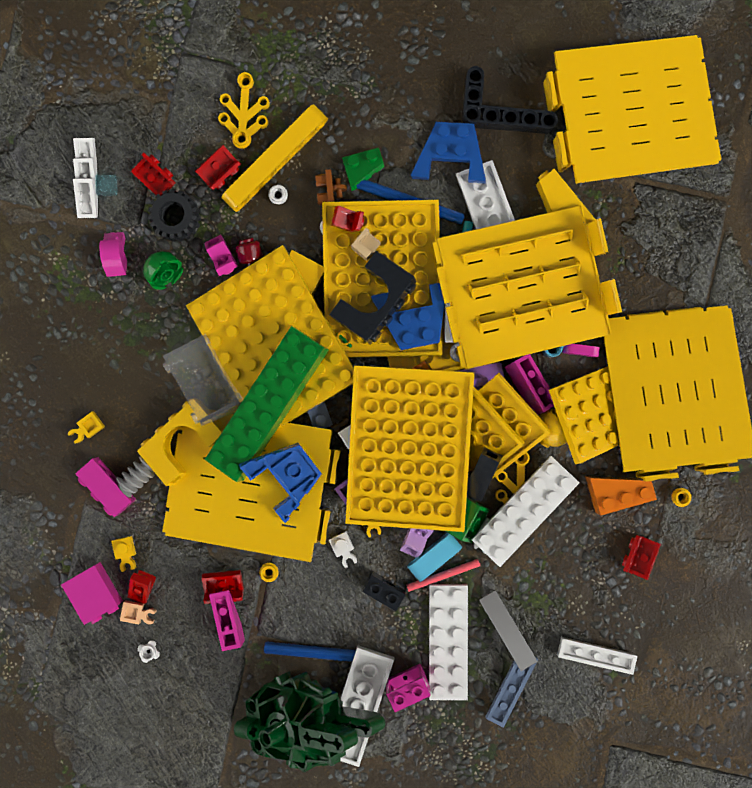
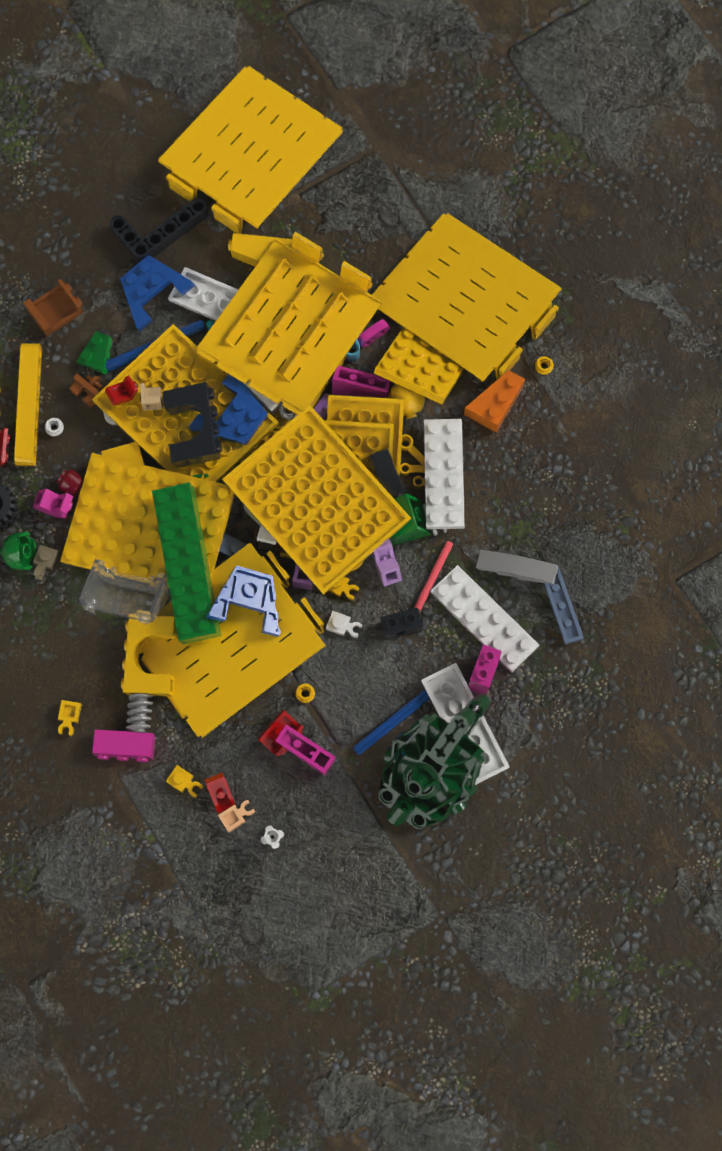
camera: 45 degrees left, 15 degrees down
dark pink brick [61,562,123,625] -> none
medium azure beam [407,533,462,582] -> none
white plate [557,637,637,675] -> none
red bracket [622,535,661,580] -> none
none -> dark orange panel [23,279,83,337]
none -> dark tan plate [33,545,59,580]

